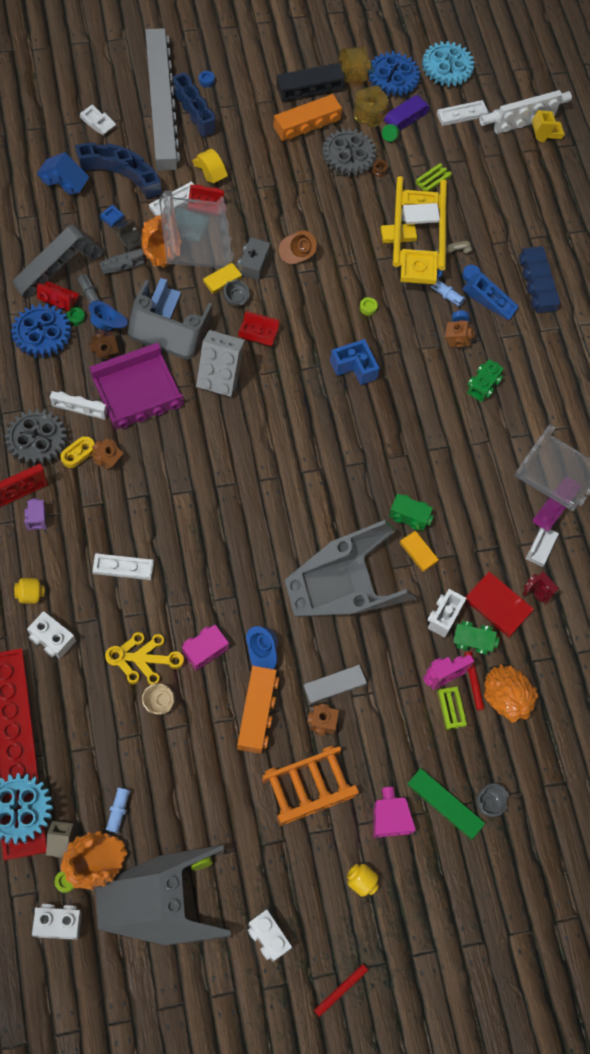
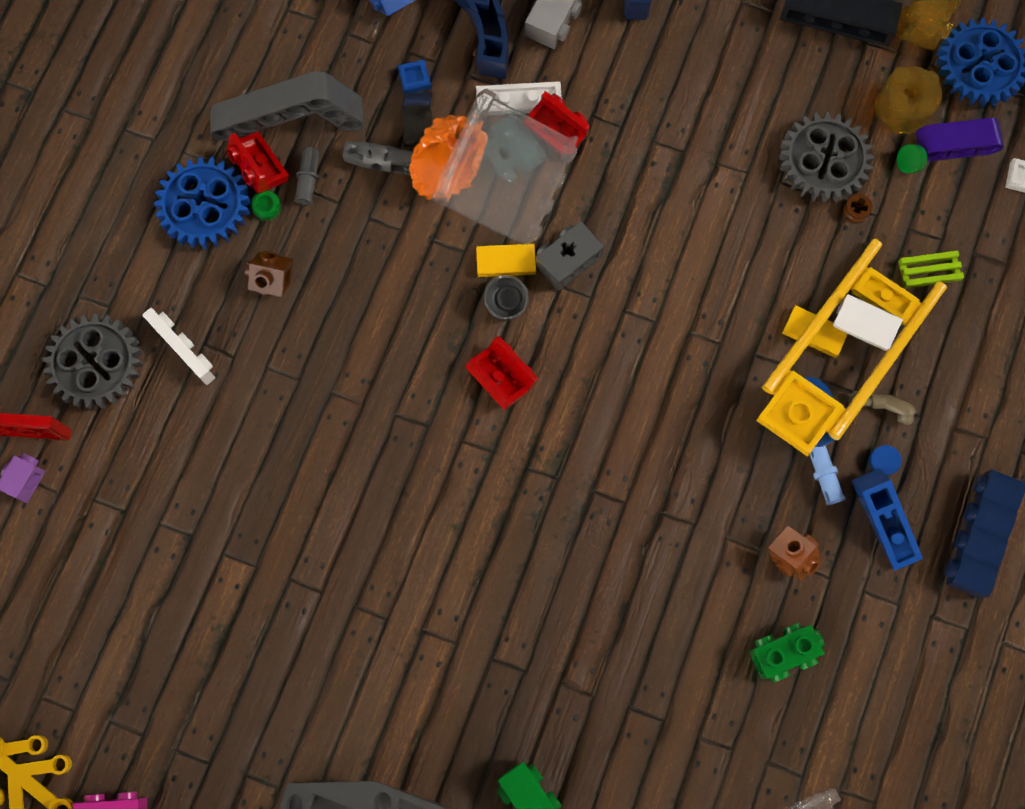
camera: 40 degrees right, 10 degrees up
yellow plate [61,437,94,468] -> none
blue piece [88,301,128,331] -> none
magenta panel [89,343,184,430] -> none
dark orange brick [90,438,123,470] -> none
white tile [92,553,154,580] -> none
dark grey windscreen [128,280,212,360] -> none
medium blue panel [150,278,181,319] -> none
yellow brick [192,149,228,183] -> none
light grey piece [196,330,245,397] -> none
orange brick [273,94,342,141] -> none
dark orange piece [279,230,317,264] -> none
blue brick [330,339,380,385] -> none
lime tile [360,297,378,316] -> none
blue tile [452,310,470,322] -> none

